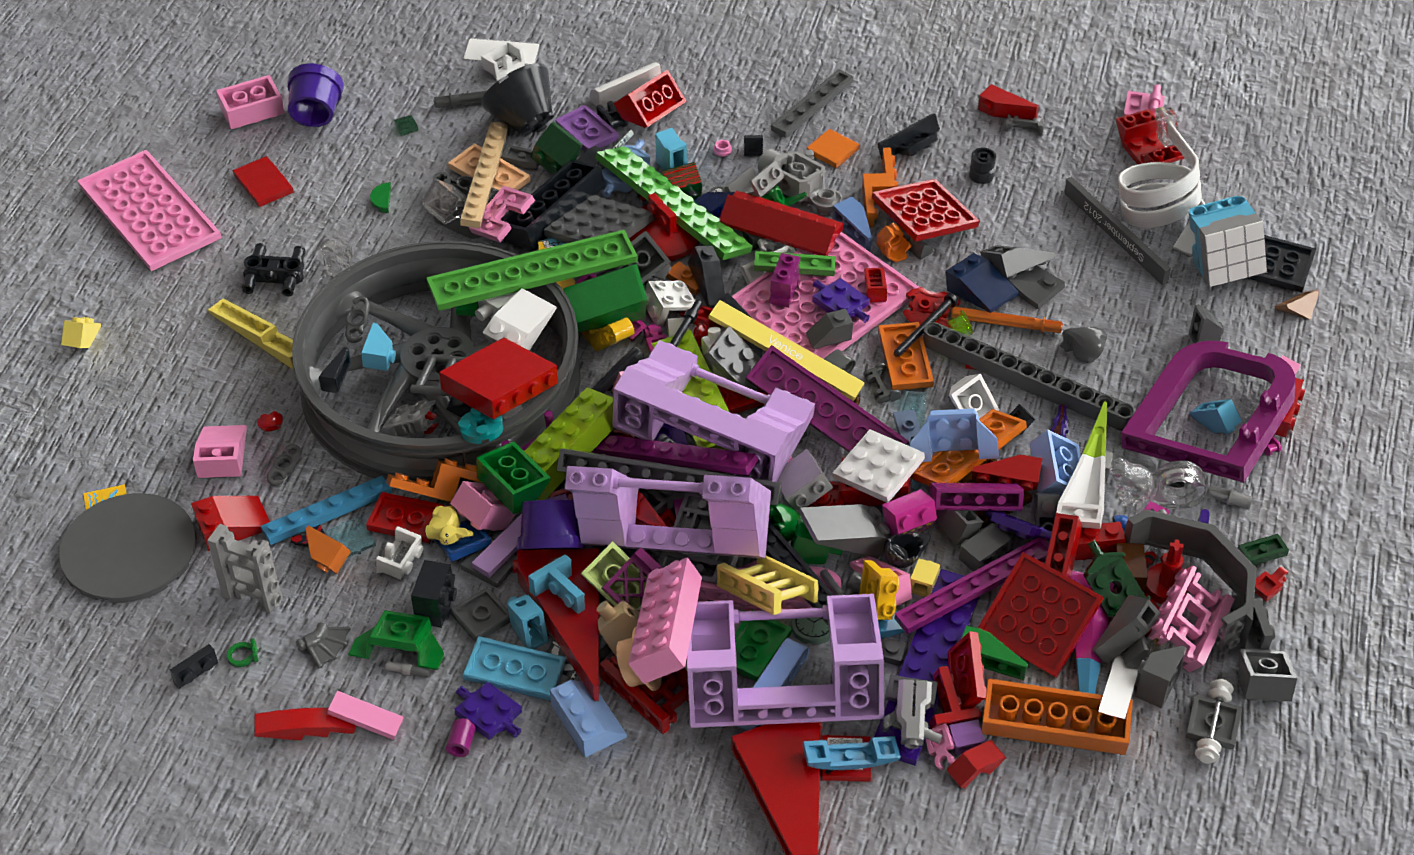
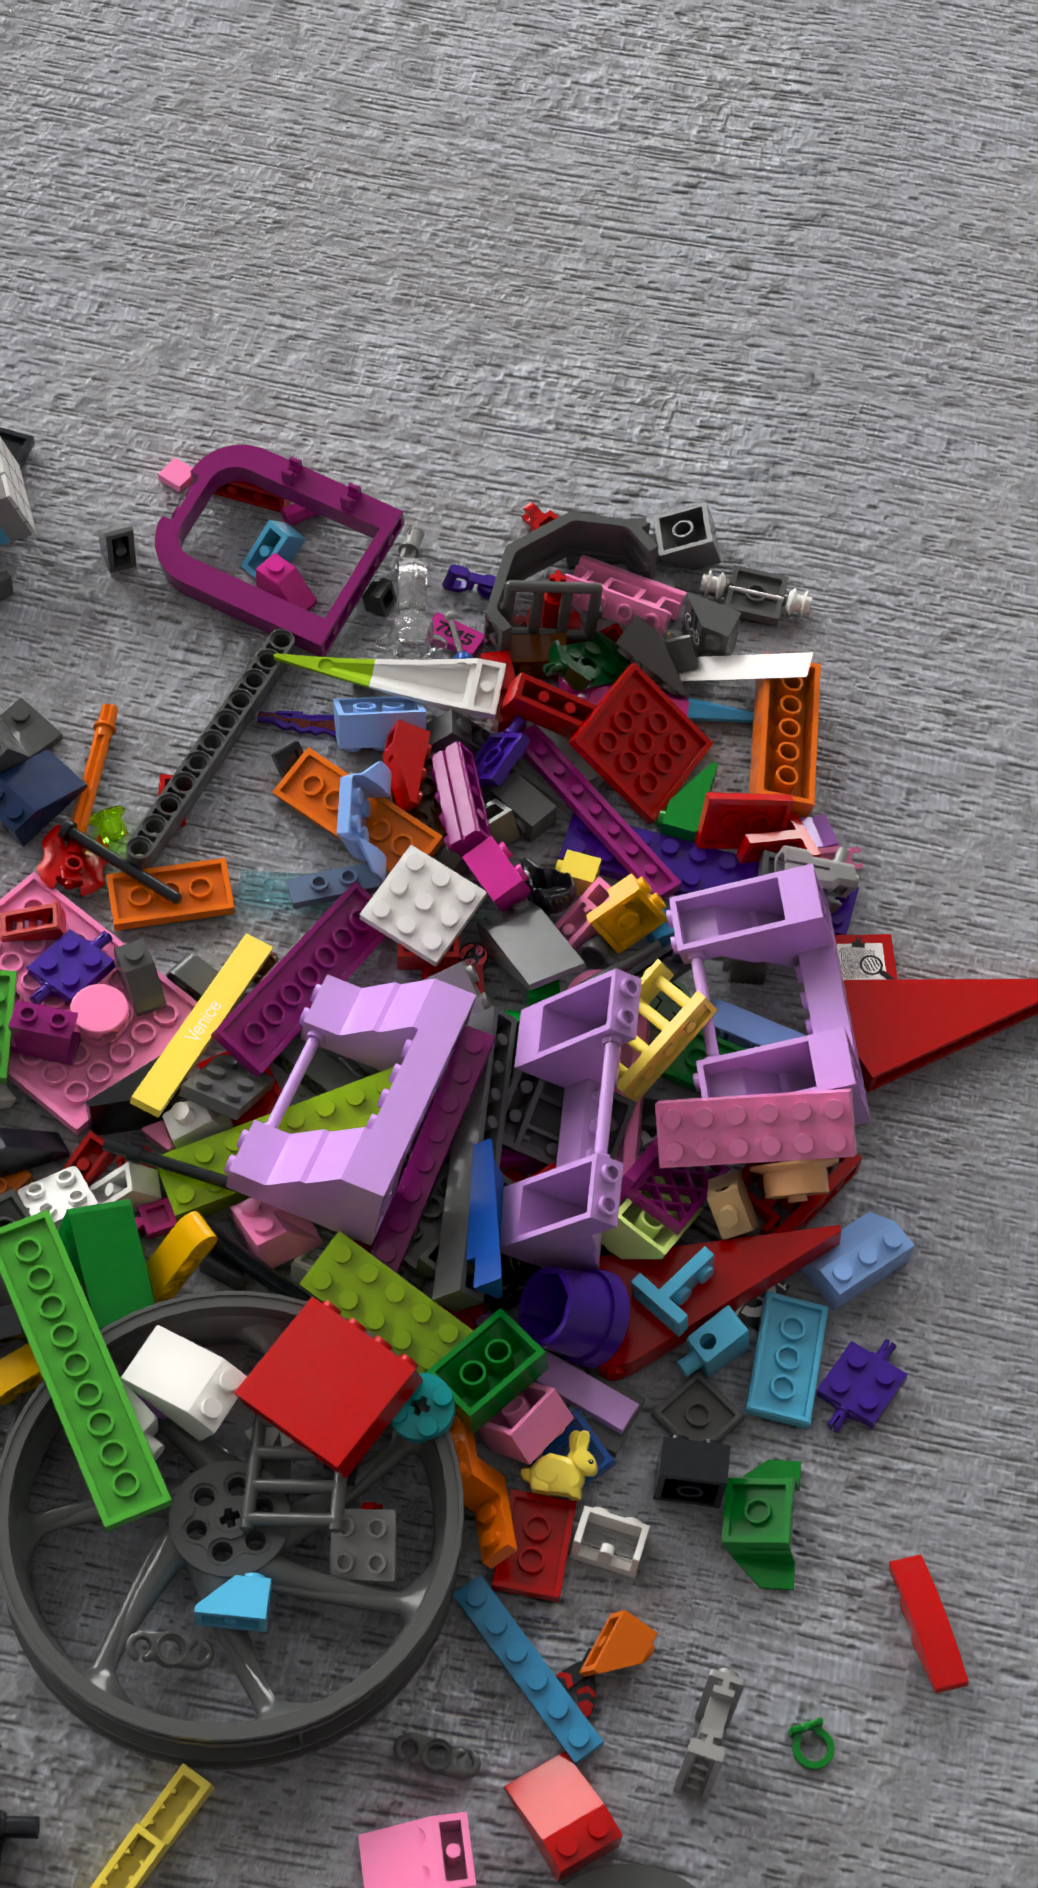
camera: 100 degrees left, 10 degrees up
black plate [170,644,218,689] -> none
red plate [257,411,283,432] -> none
dark grey arm [296,623,351,668] -> none
black slope [319,347,351,393] -> none
clear light blue piece [326,517,376,558] -> none
bright pink tile [327,691,404,740] -> none
light grey piece [386,661,429,677] -> none
magenta brick [445,718,476,757] -> none
dark azure slope [802,736,900,770] -> none
dark grey piece [863,363,901,403] -> none
red slope [946,740,1006,789] -> none
white slope [949,374,999,419] -> none
dark grey piece [1060,327,1107,363] -> none
dark green plate [1238,533,1289,565] -> none
slope [1275,290,1319,320] -> none
none -> bright pink head [70,984,129,1045]
none -> dark pink slope [256,553,317,611]
none -> blue wedge [466,1139,504,1299]
none -> dark grey bar [499,580,603,640]

